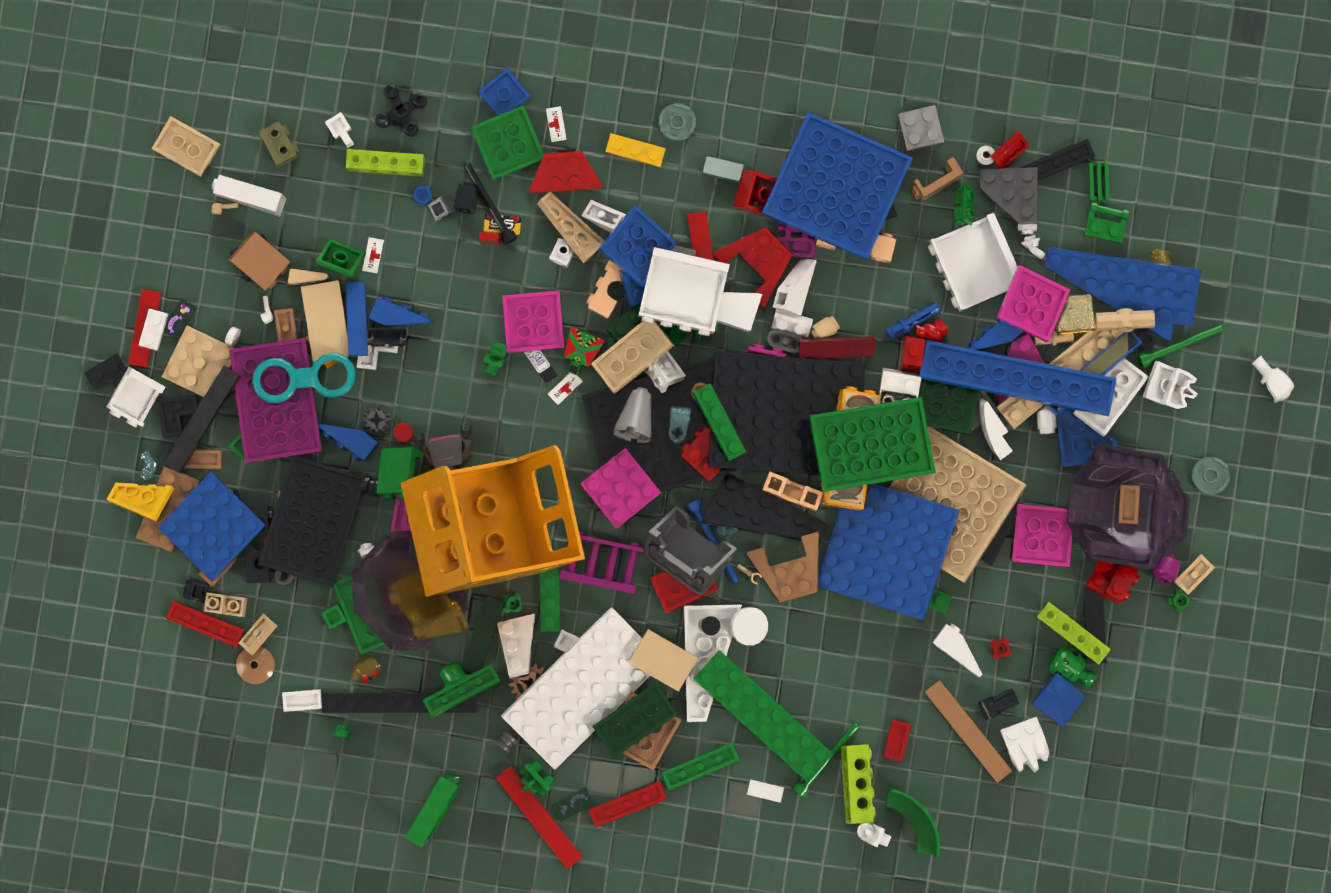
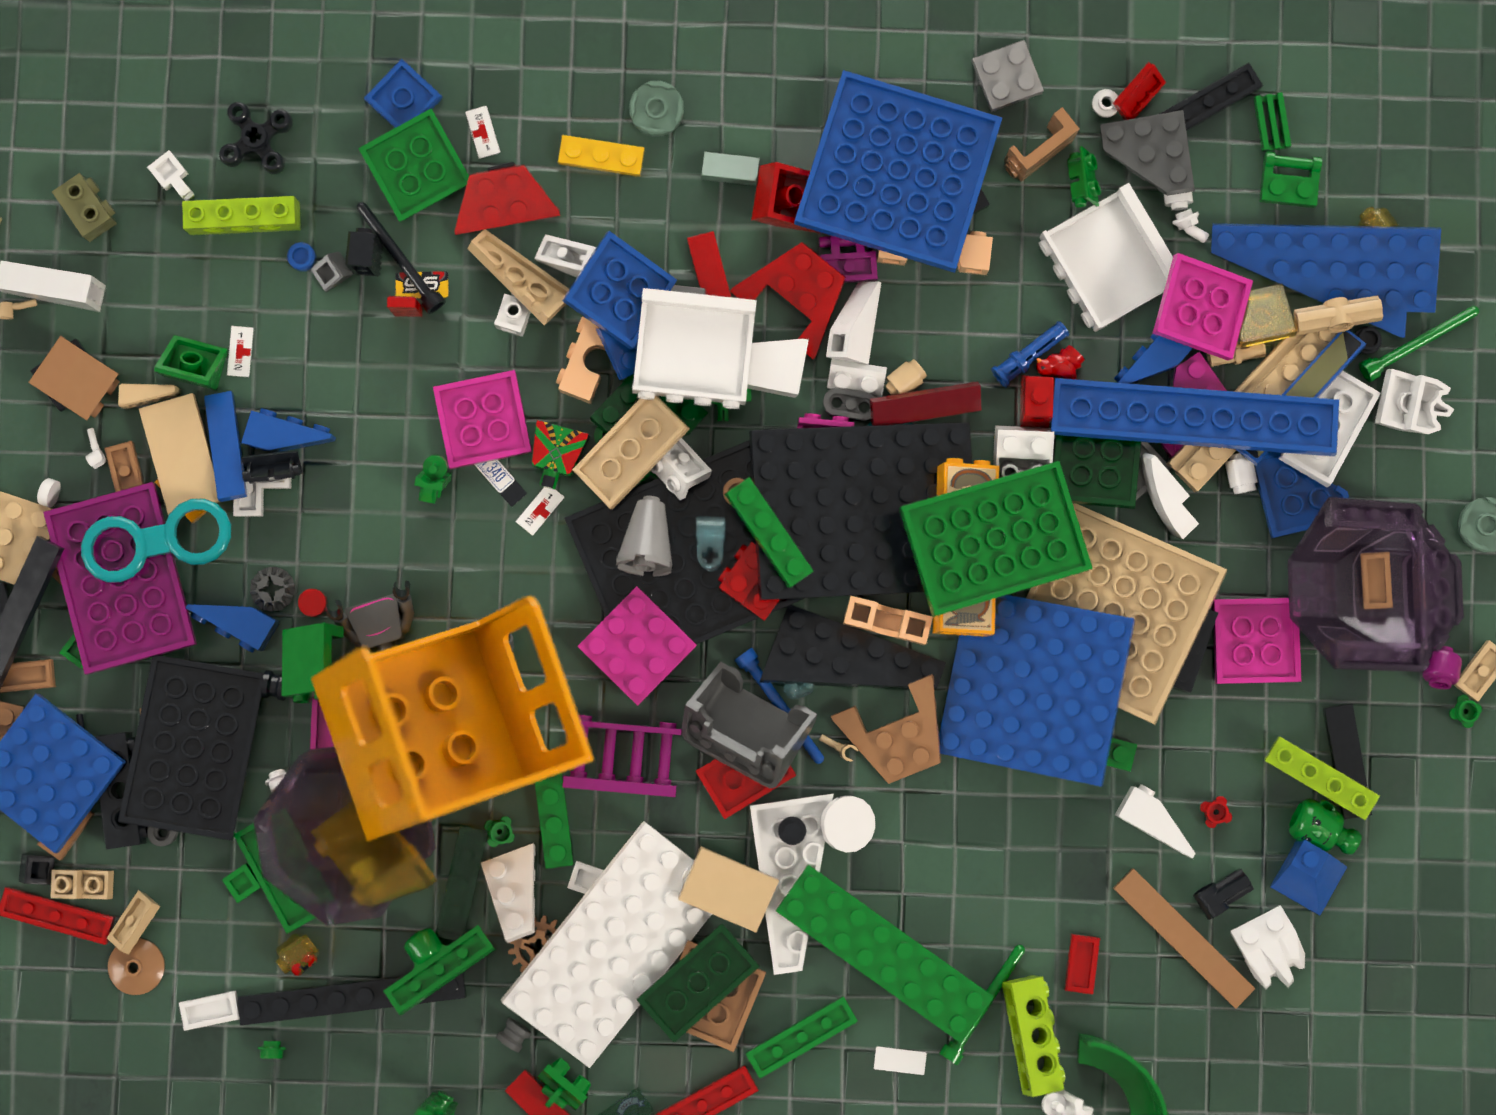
camera: 10 degrees left, 0 degrees up
red plate [1085,561,1140,605] -> none

